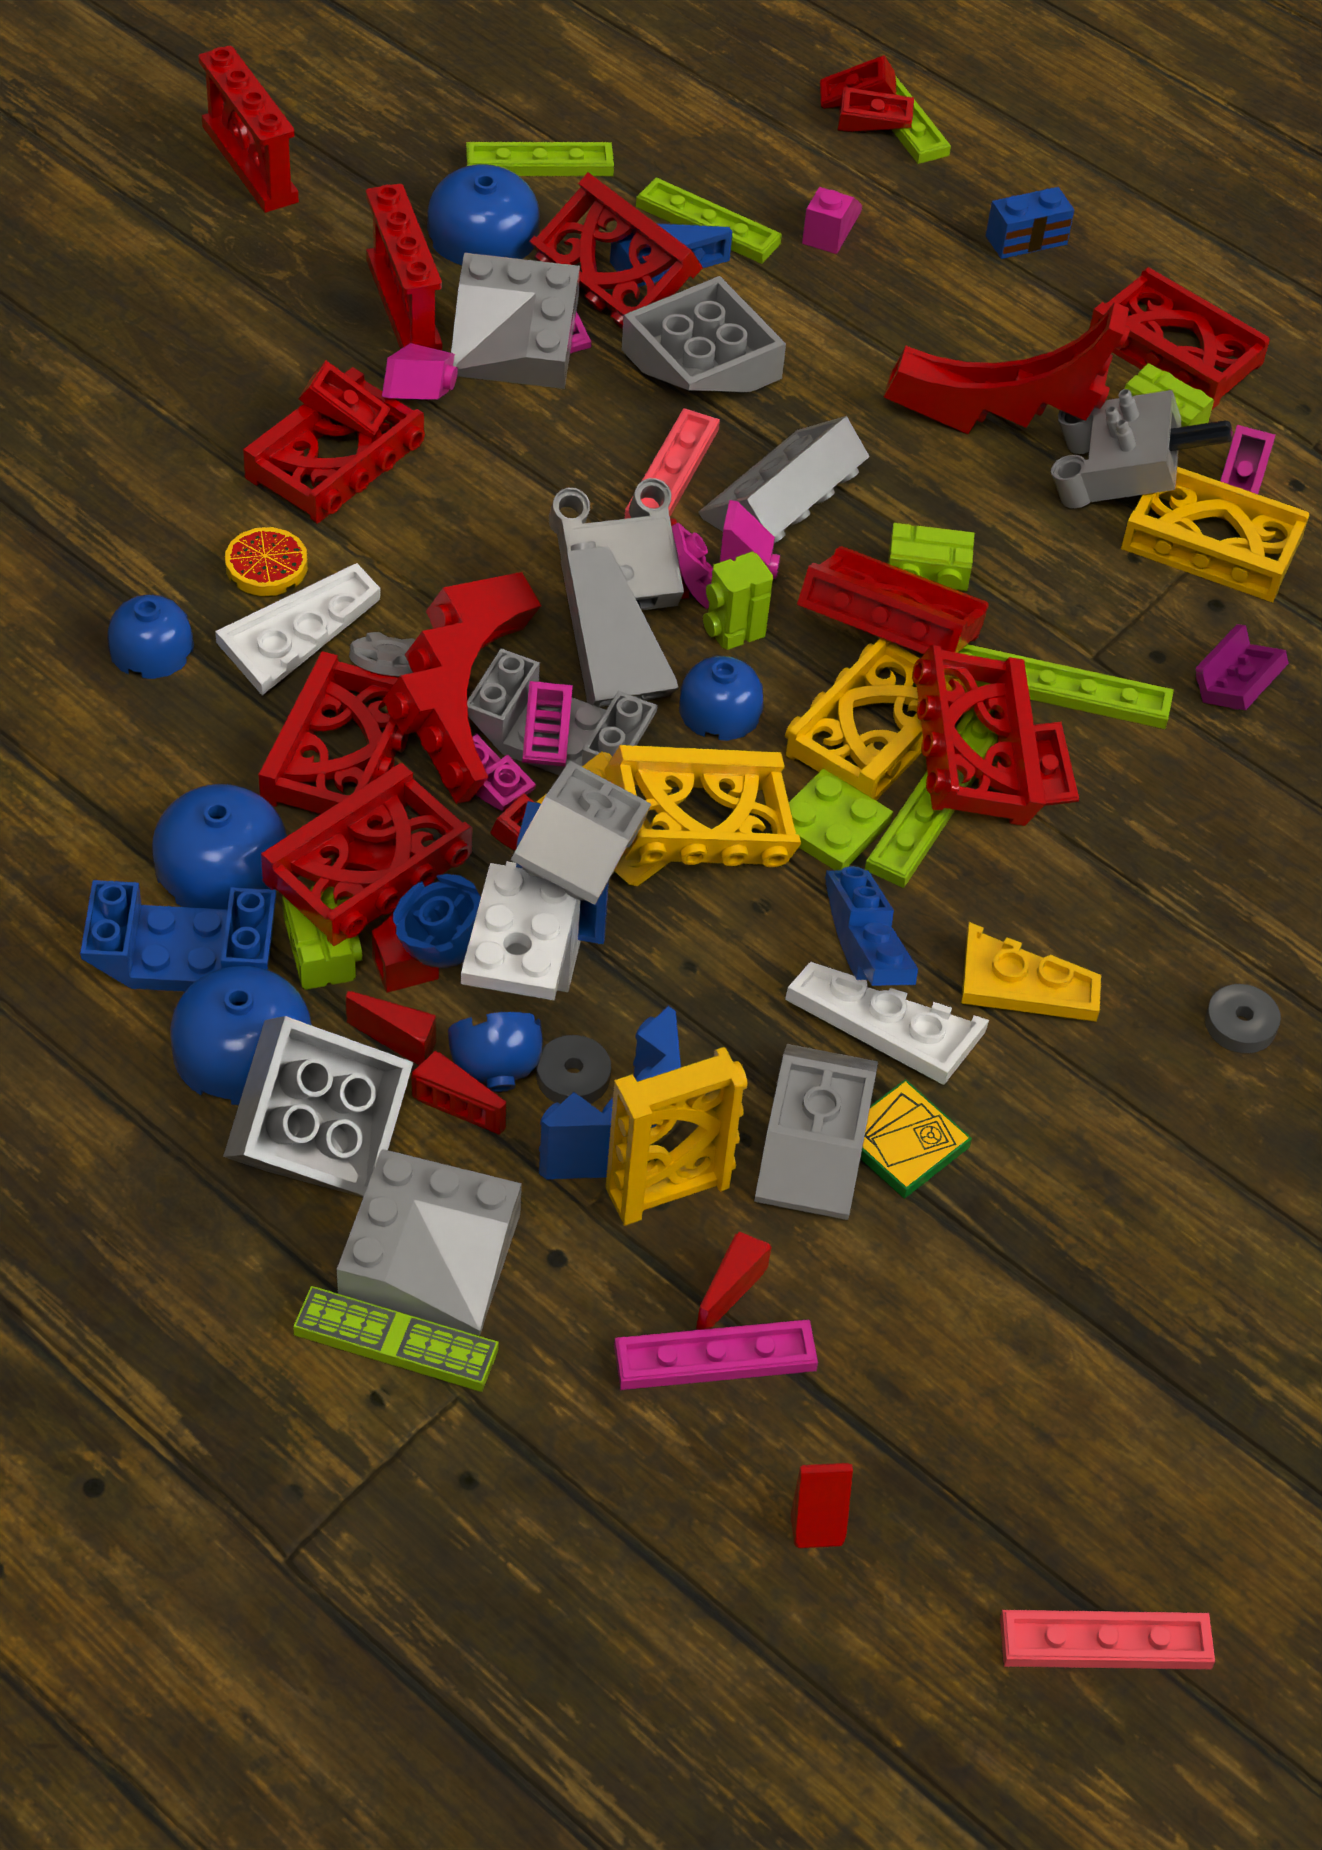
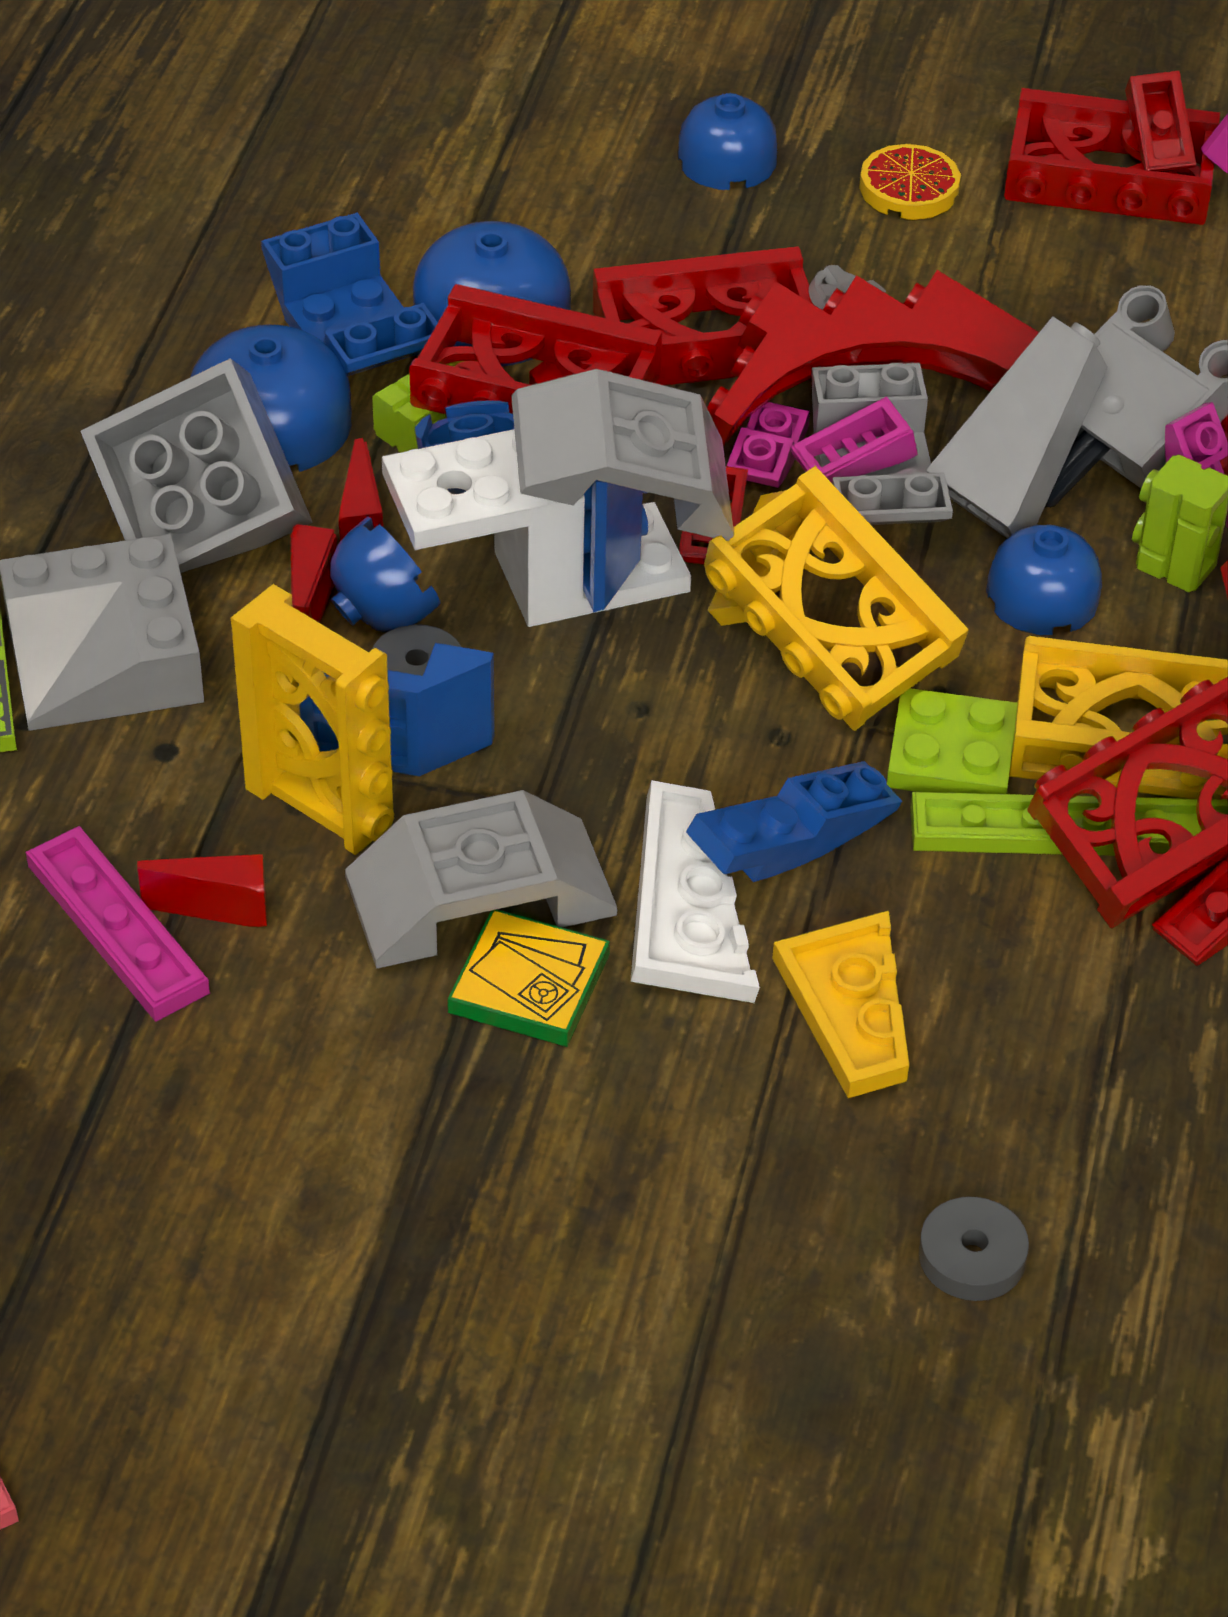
camera: 65 degrees right, 5 degrees down
white wing [215,563,380,695] -> none

